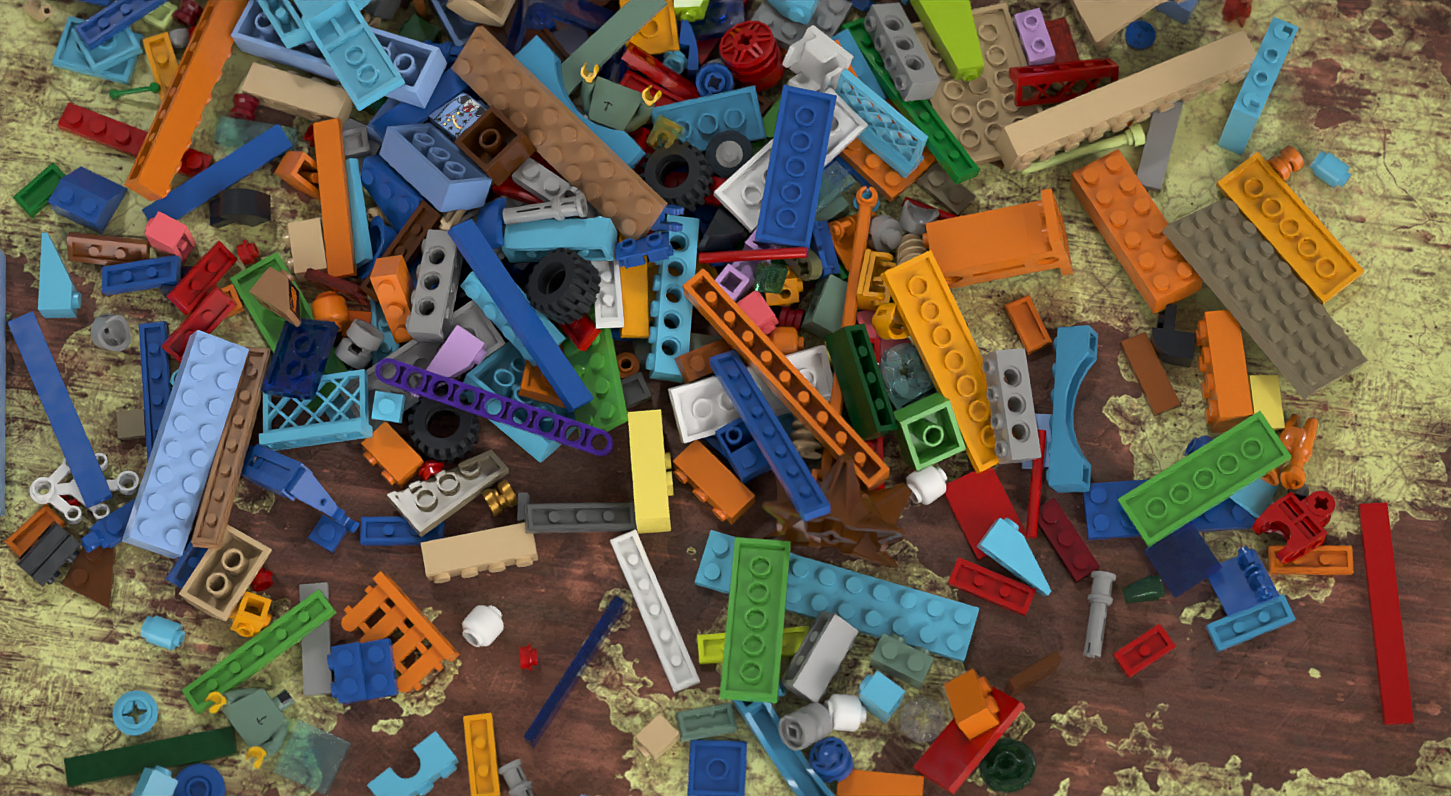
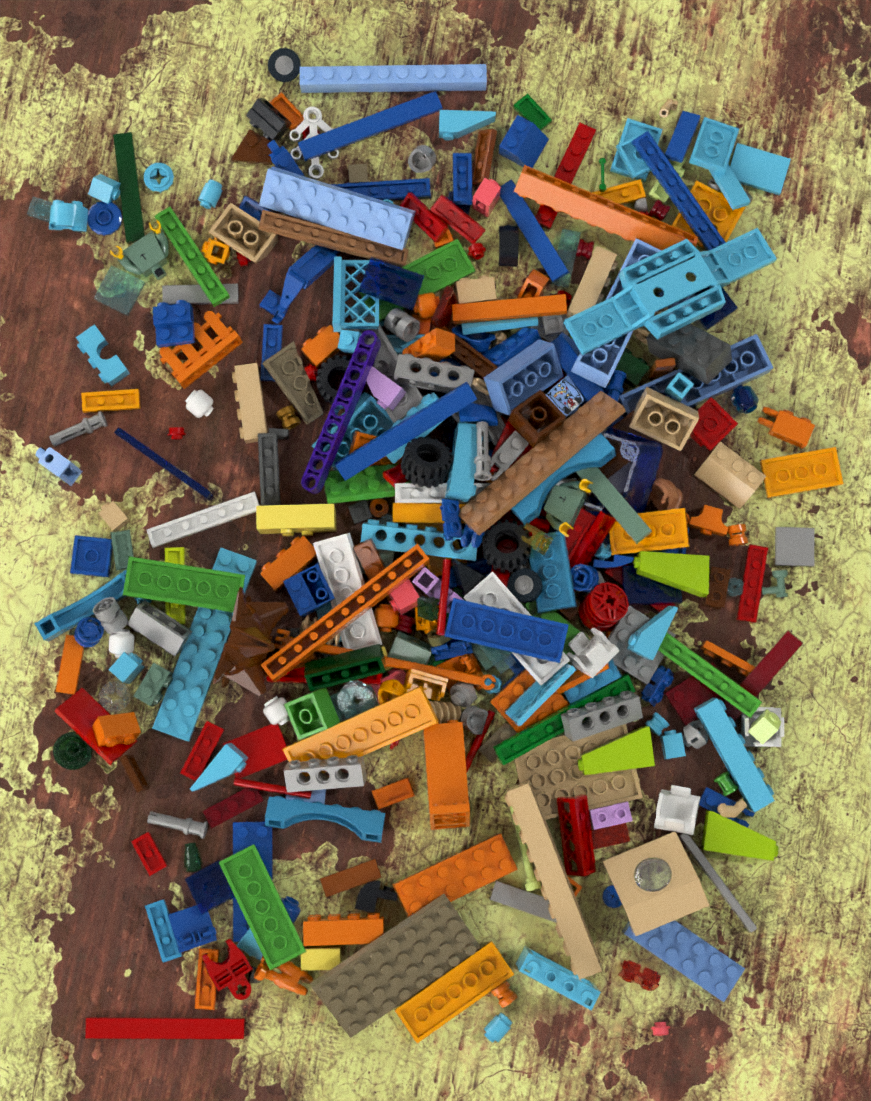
camera: 90 degrees right, 10 degrees up
medium nougat slope [249,266,301,327] -> none
blue plate [710,349,831,522] -> none

